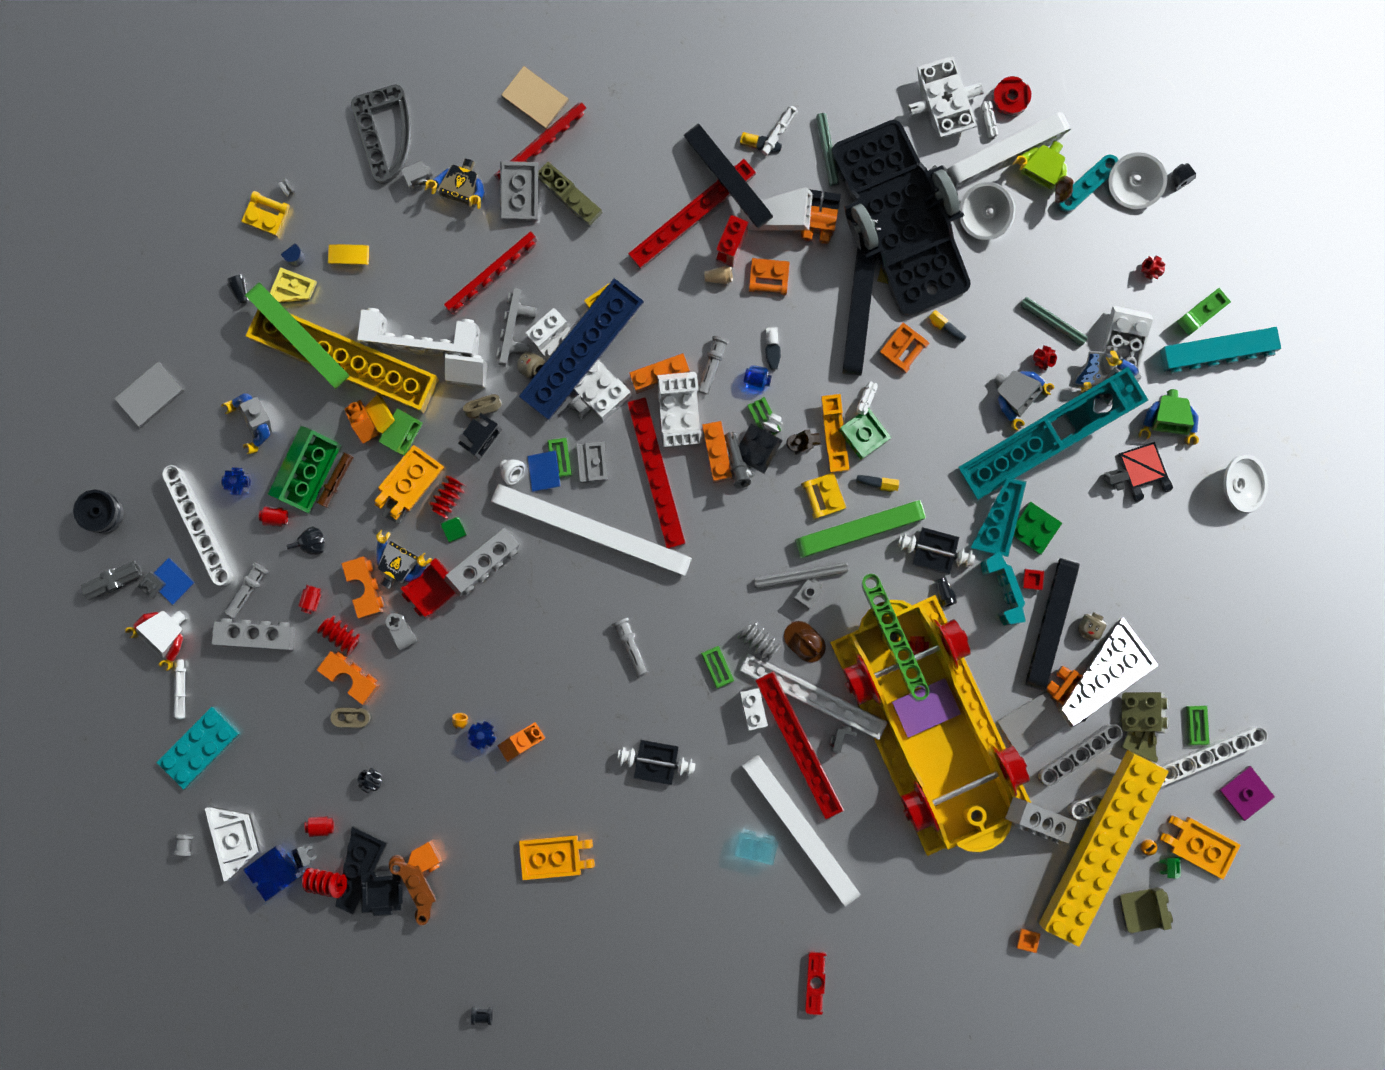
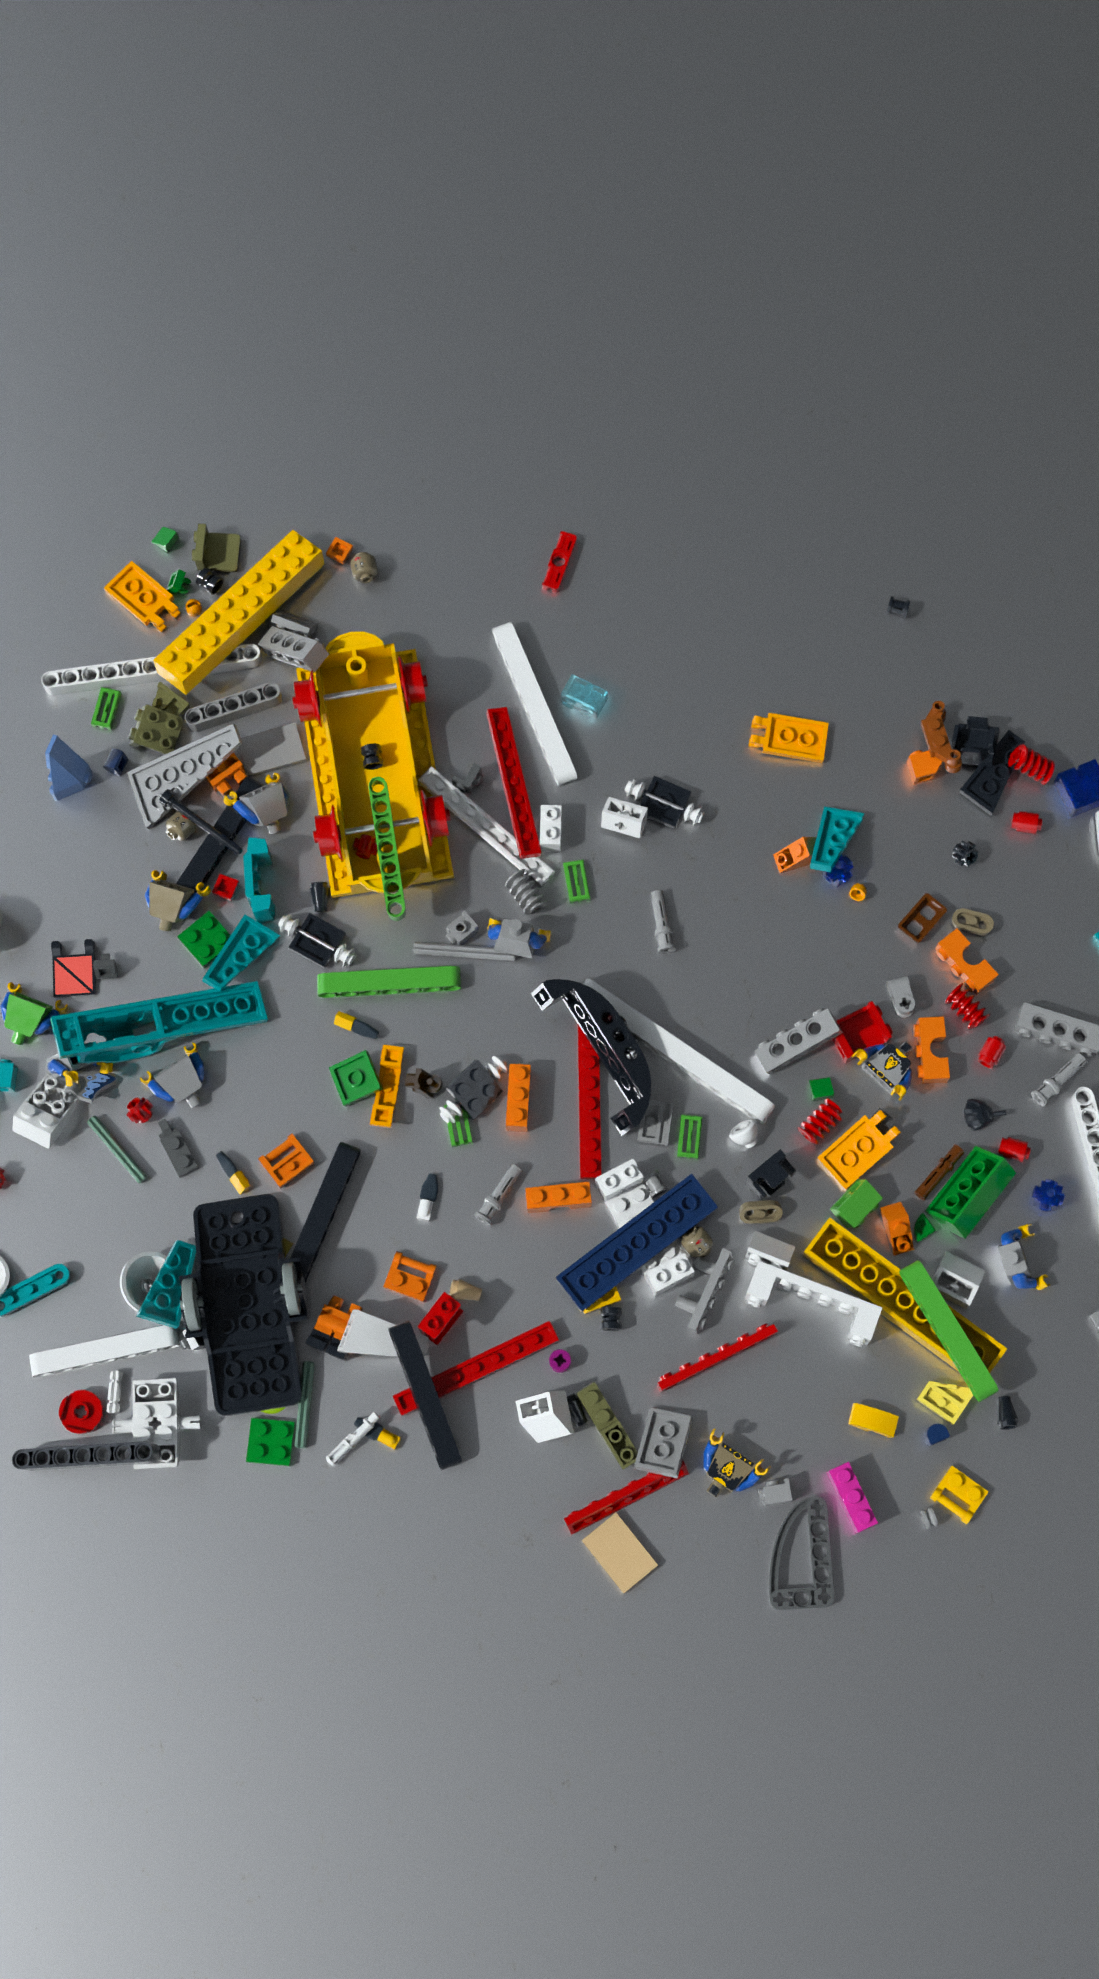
camera: 165 degrees left, 10 degrees down
tile [291,846,317,869] -> none
yellow tile [365,394,395,434] -> none
blue window [527,451,561,492] -> none
white plate [657,372,702,447] -> none
dark grey pin [724,432,751,488] -> none
clear blue head [743,365,772,391] -> none
reddish brown piece [784,621,826,663] -> none
yellow plate [801,472,846,519] -> none
white axle [857,382,877,415] -> none
medium lavender tile [892,678,961,737] -> none
lime torso [1013,141,1074,203] -> none
magenta plate [1219,766,1275,821] -> none
none -> black beam [12,1442,161,1471]
none -> medium blue wedge [45,734,93,801]
none -> dark blue brick [103,748,129,776]
none -> teal wing [136,1240,196,1329]
none -> dark tan torso [145,870,211,931]
none -> green slope [151,527,179,553]
none -> dark grey hinge [158,1119,199,1178]
none -> black piece [159,789,243,855]
none -> black wheel [196,567,224,595]
none -> light grey torso [223,773,289,834]
none -> green plate [246,1418,295,1467]
none -> light grey plate [271,610,319,636]
none -> dark tan head [350,552,378,583]
none -> black wheel [361,743,384,770]
none -> light grey torso [487,918,551,959]
none -> white slope [516,1390,574,1443]
none -> black slope [531,979,651,1136]
none -> magenta wheel [549,1349,571,1373]
none -> black cone [567,1393,588,1427]
none -> black wheel [600,1307,622,1331]
none -> white brick [601,797,648,838]
none -> teal wing [810,806,865,872]
none -> dark pink brick [827,1462,878,1534]
none -> reddish brown piece [898,893,947,943]
none -> green tile [914,1213,936,1243]
none -> white slope [932,1251,985,1309]

